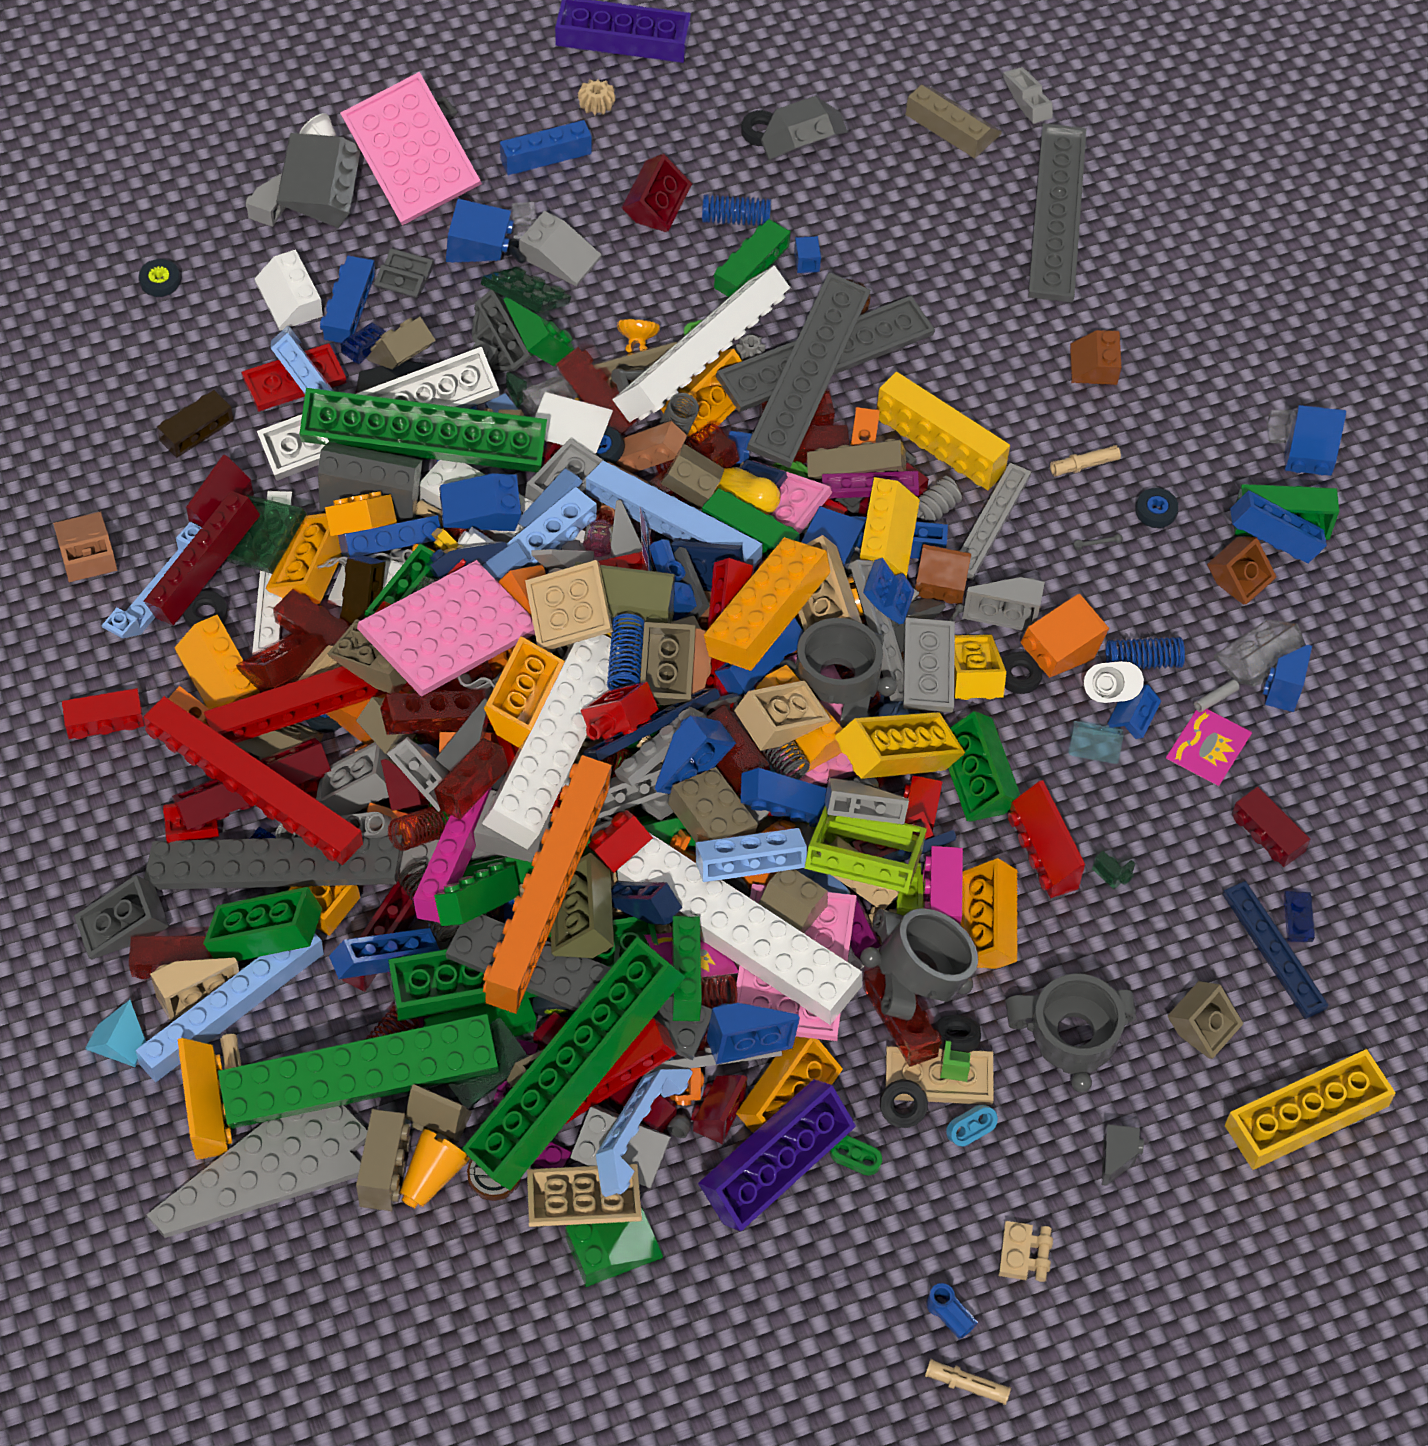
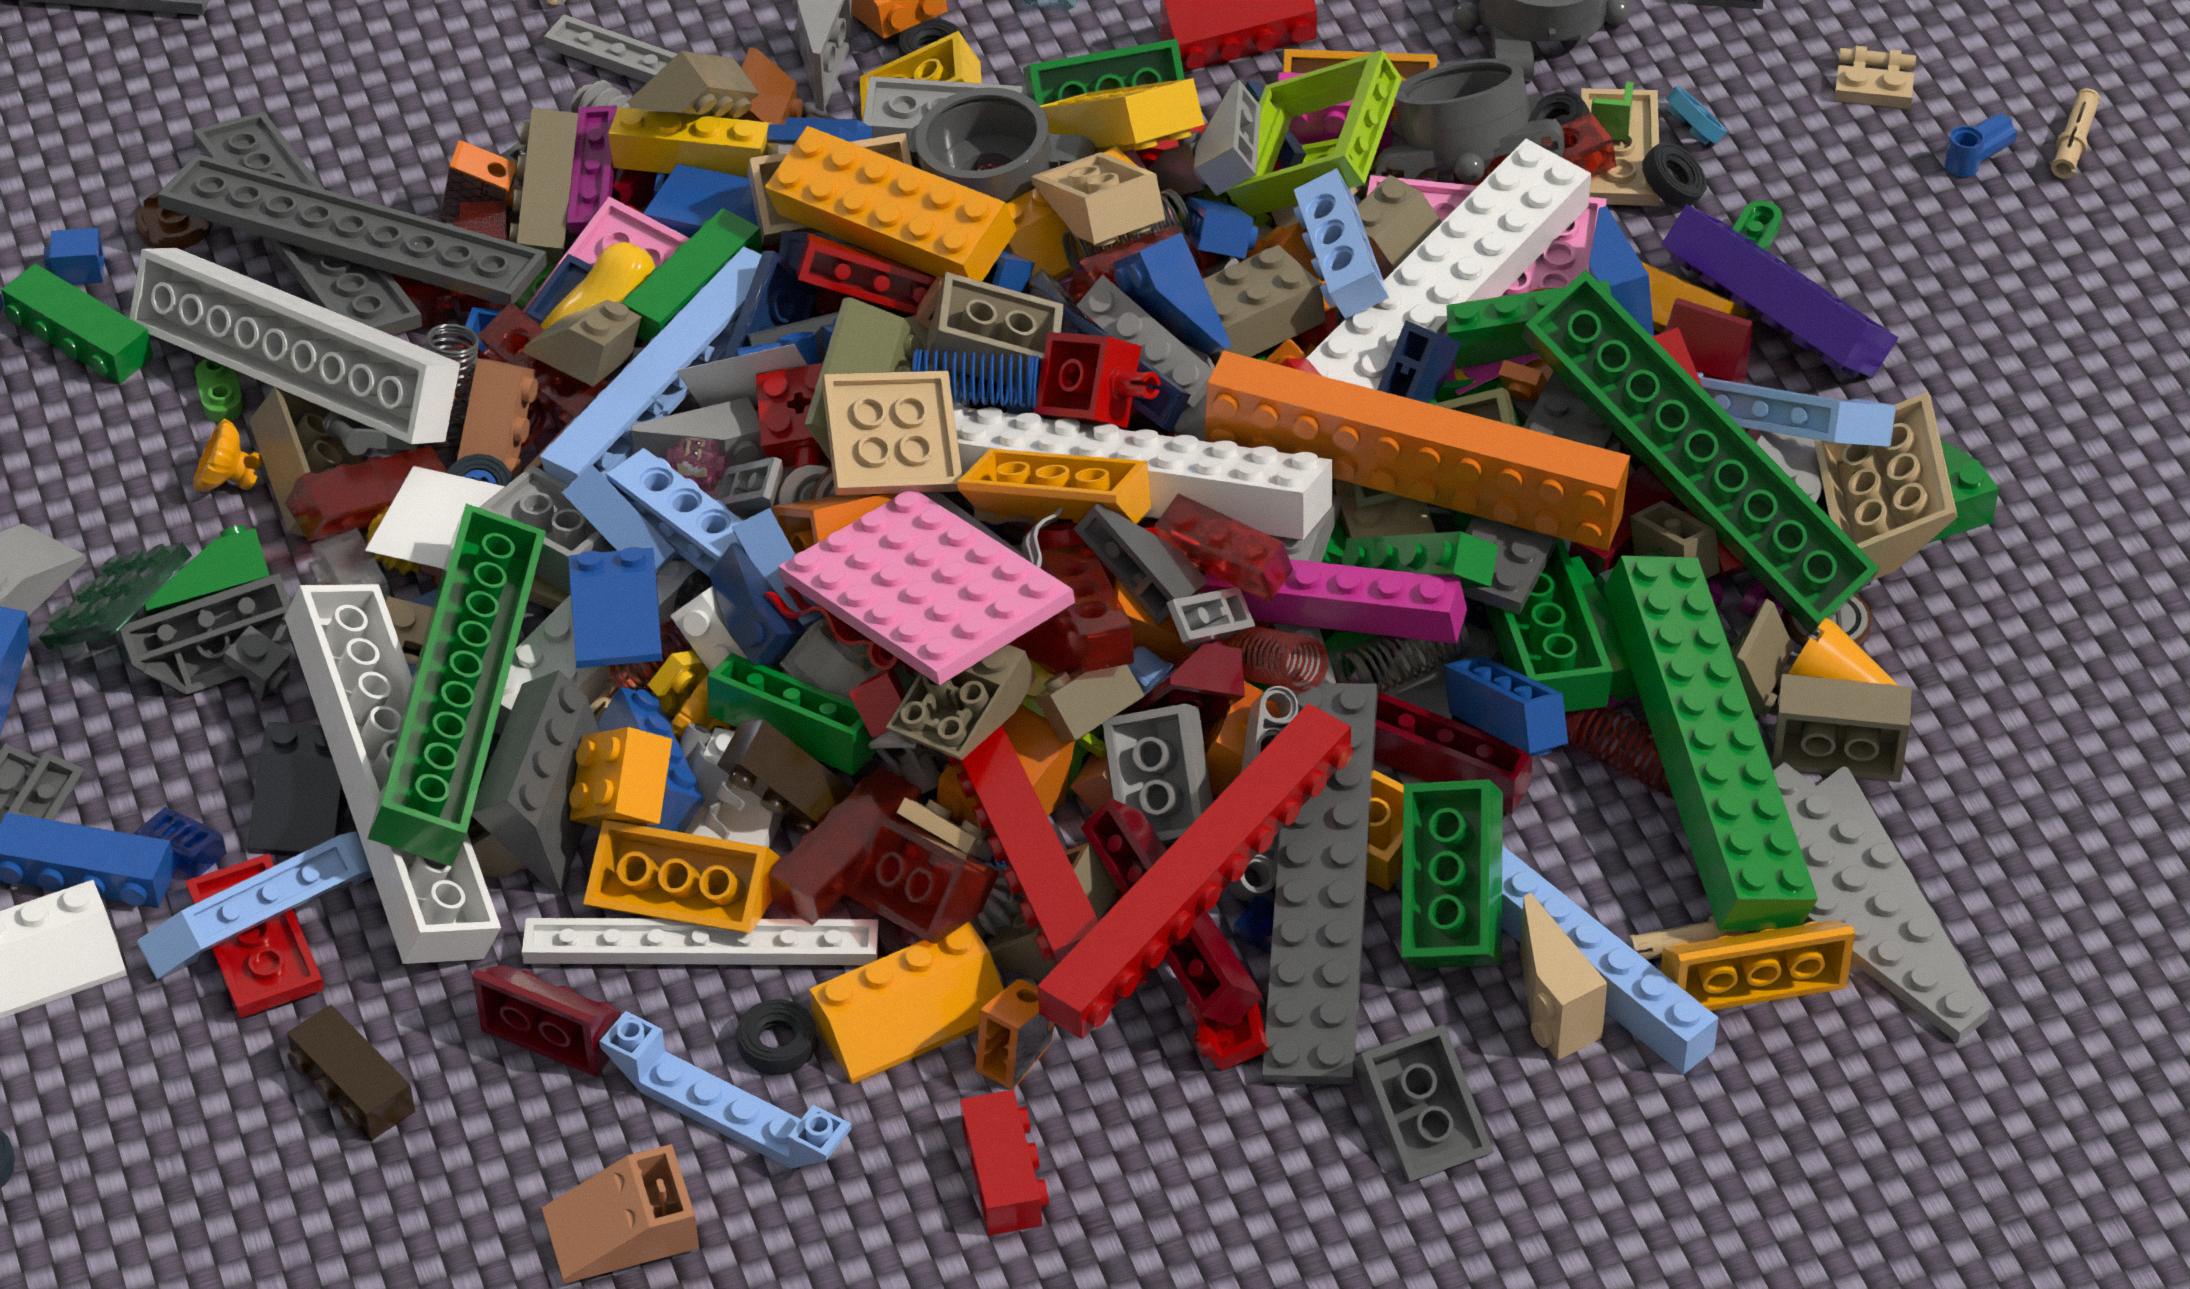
camera: 85 degrees left, 10 degrees down
medium azure slope [86,1000,146,1067] -> none
clear red brick [129,936,213,979] -> none
dark red brick [143,491,260,626] -> none
clear green plate [225,495,307,574] -> none
dark tan slope [367,317,436,369] -> none
yellow brick [877,371,1010,491] -> none
none -> dark tan slope [627,51,760,119]

